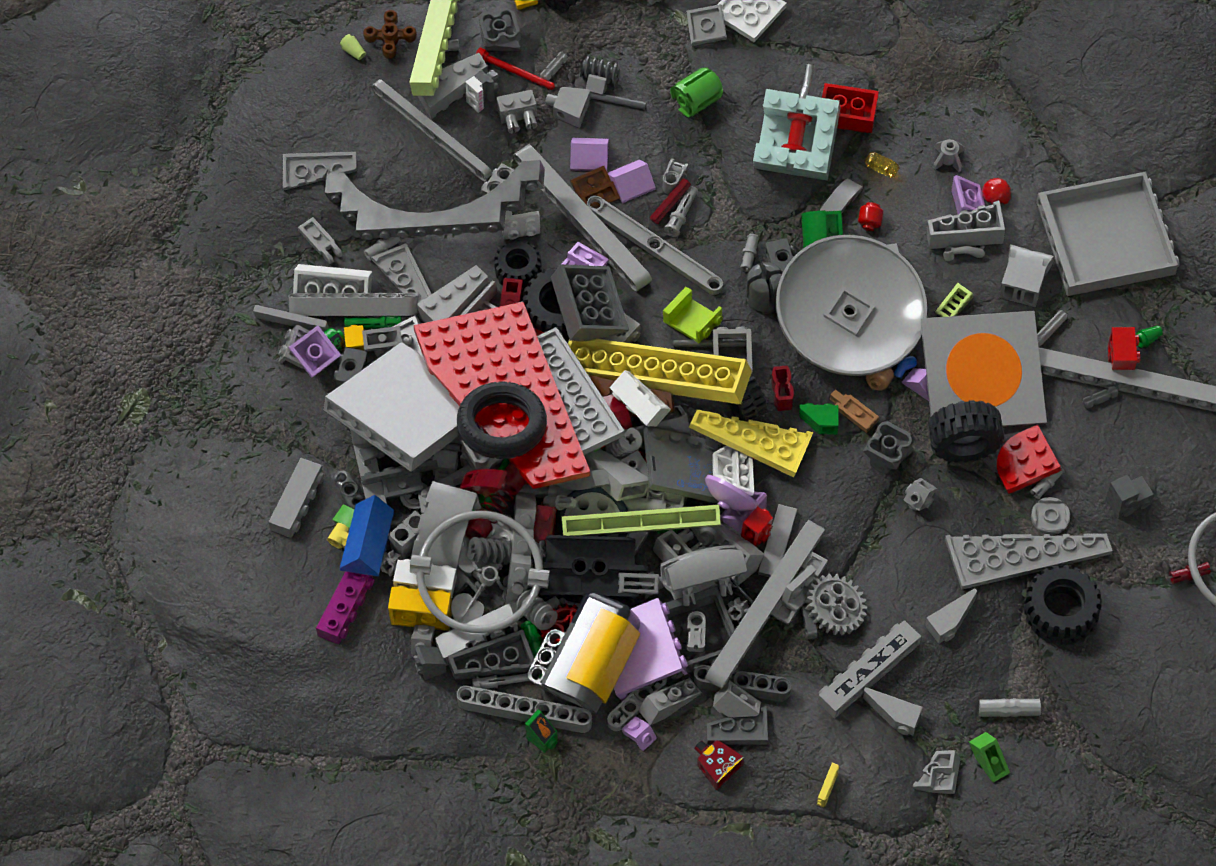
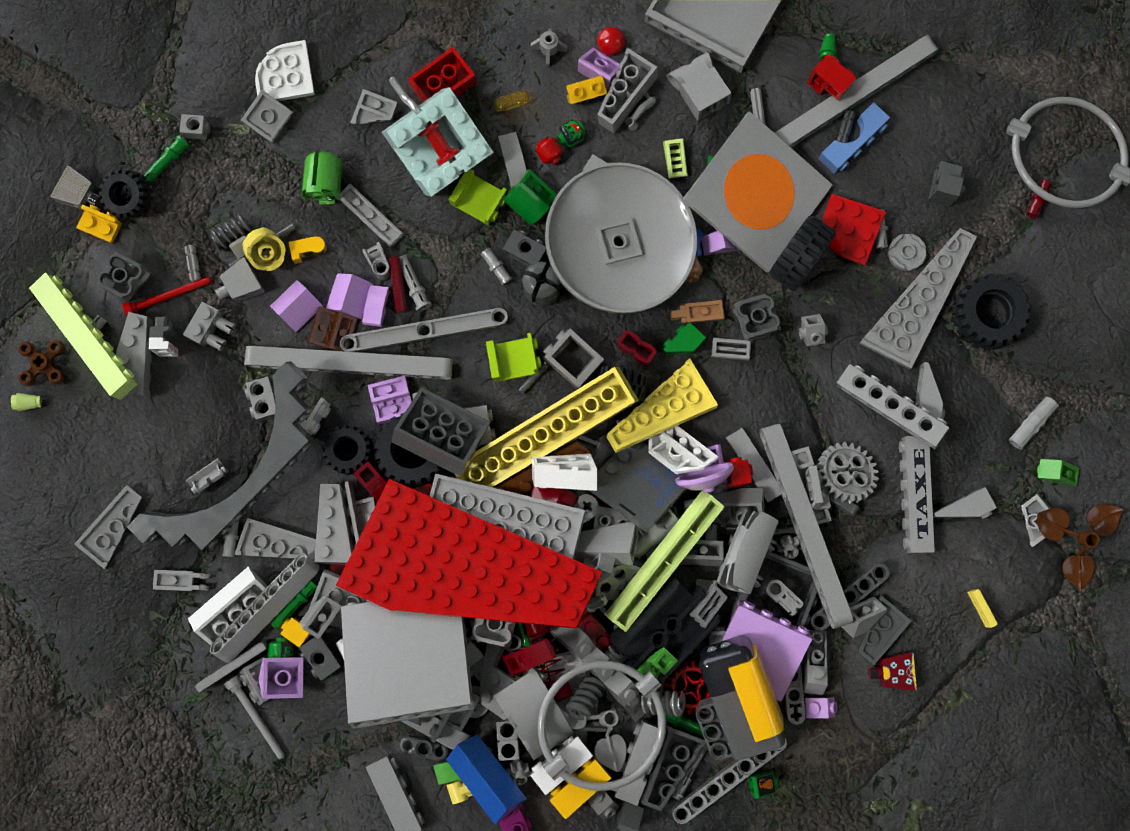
camera: 50 degrees left, 20 degrees up
light grey beam [372,79,492,182] -> none
black tyre [457,381,547,459] -> none
none -> light grey hinge [186,458,229,494]
none -> light grey piece [224,675,285,759]
none -> light yellow brick [243,227,286,271]
none -> yellow leg [289,237,327,264]
none -> light grey tile [340,184,404,248]
none -> light grey wing [351,89,399,125]
none -> lavender slope [362,285,390,327]
none -> lime panel [449,169,507,226]
none -> head [557,120,586,148]
none -> yellow bracket [566,76,607,104]
none -> bright green slope [636,647,678,679]
none -> light grey tile [711,338,751,361]
none -> medium blue arch [819,103,890,174]
none -> light grey brick [836,364,949,449]
none -> reddish brown plant [1037,504,1123,590]

